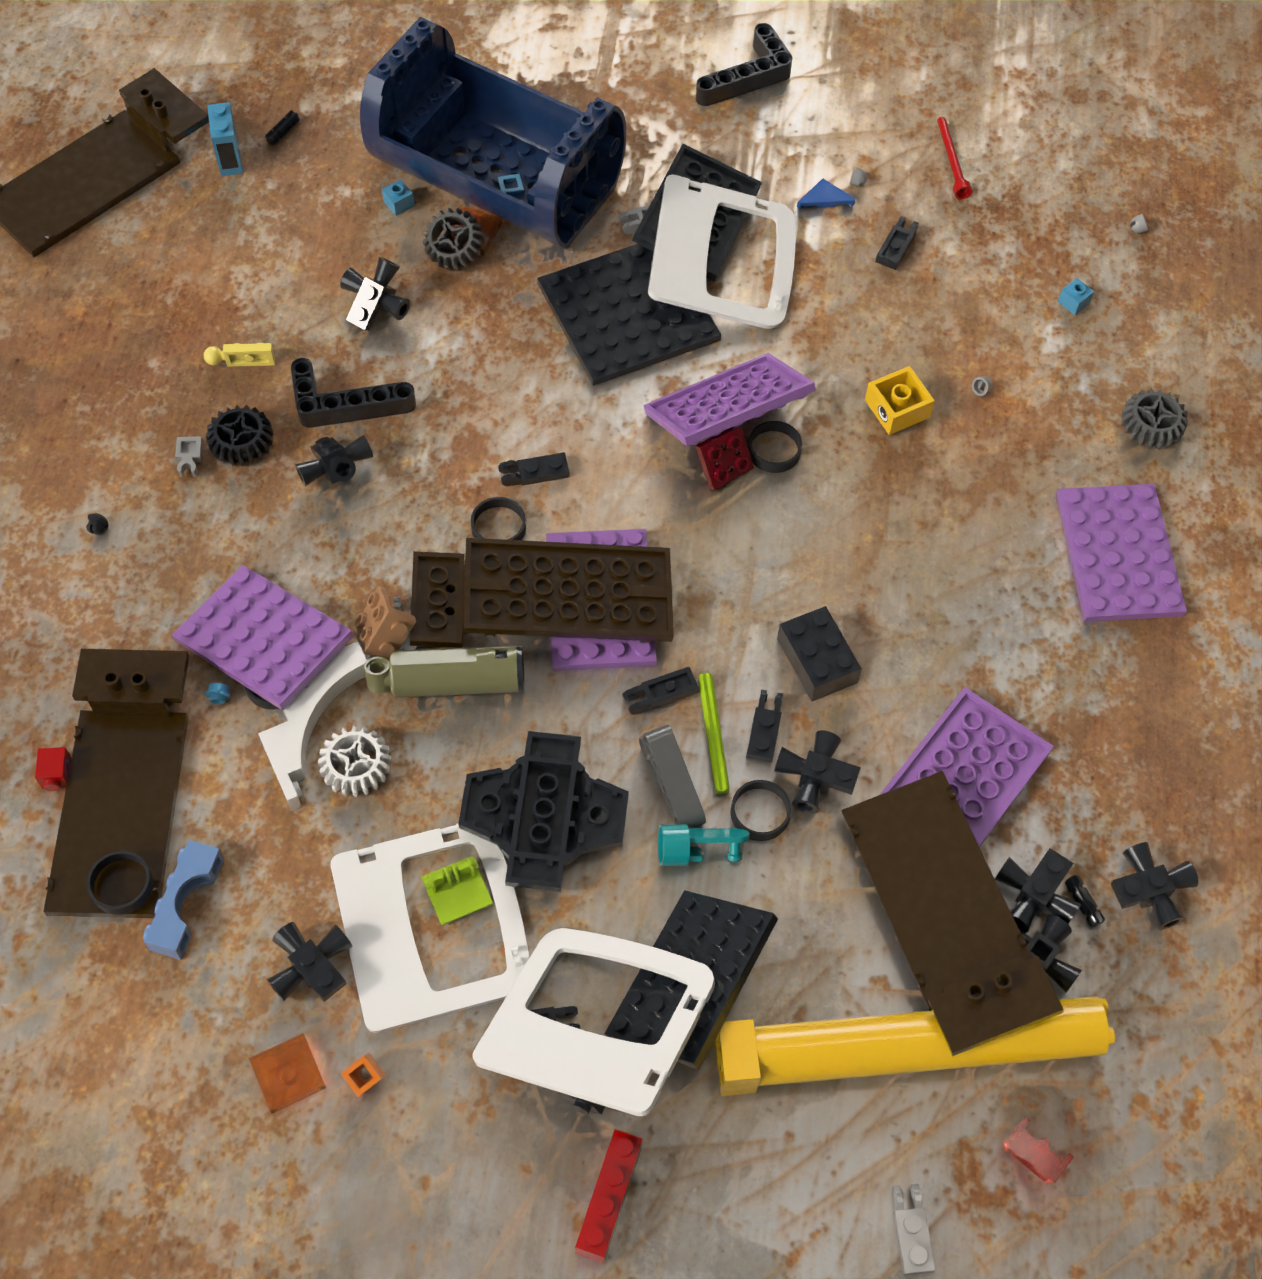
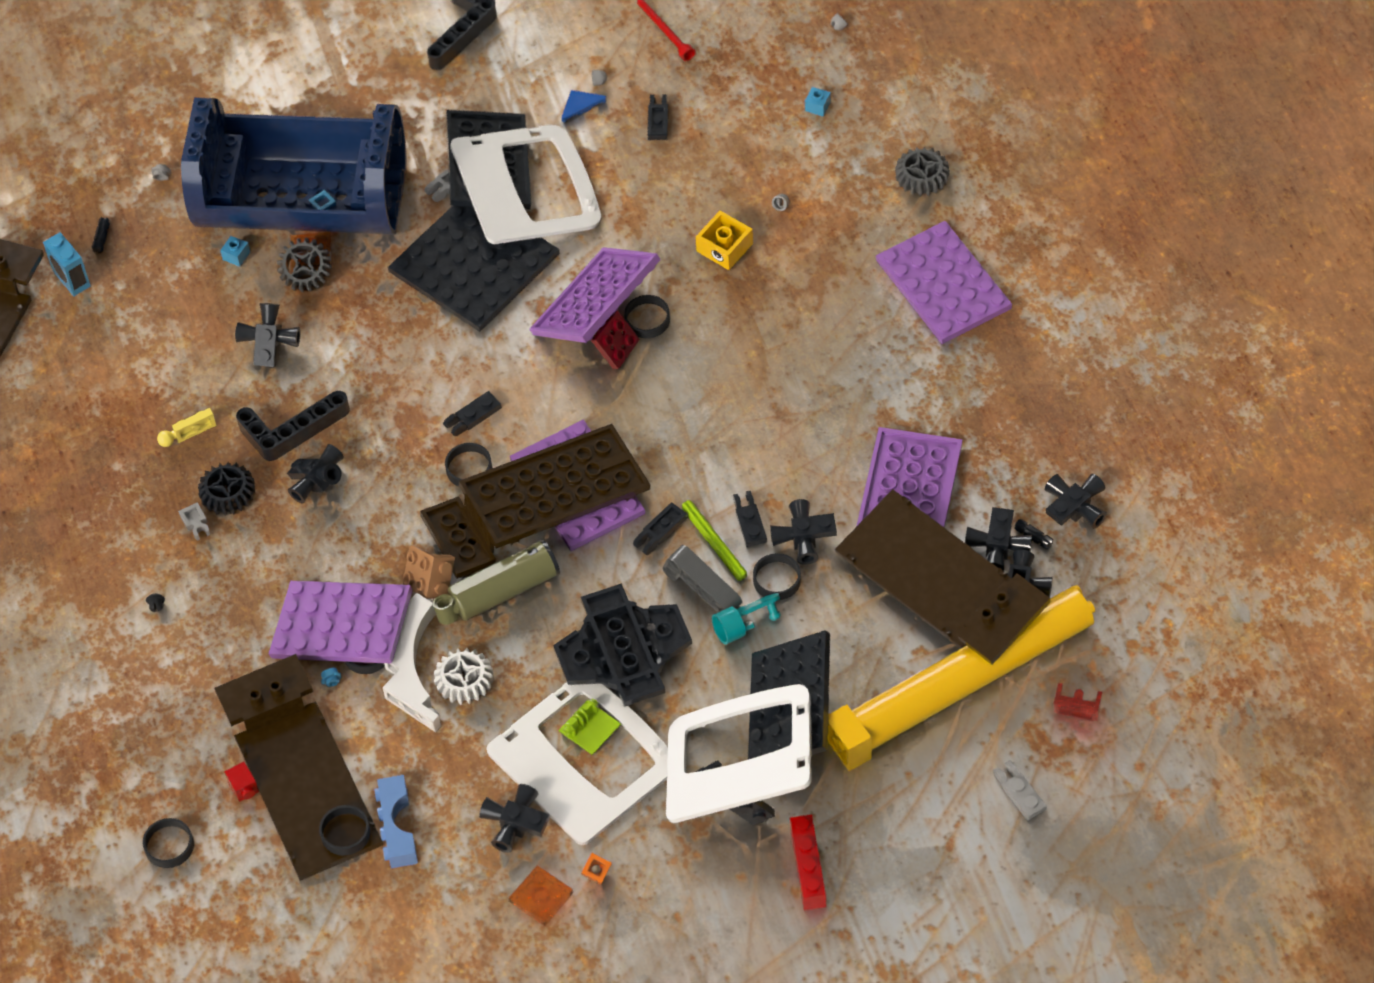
camera: 20 degrees left, 5 degrees down
black brick [777,606,862,702] -> none

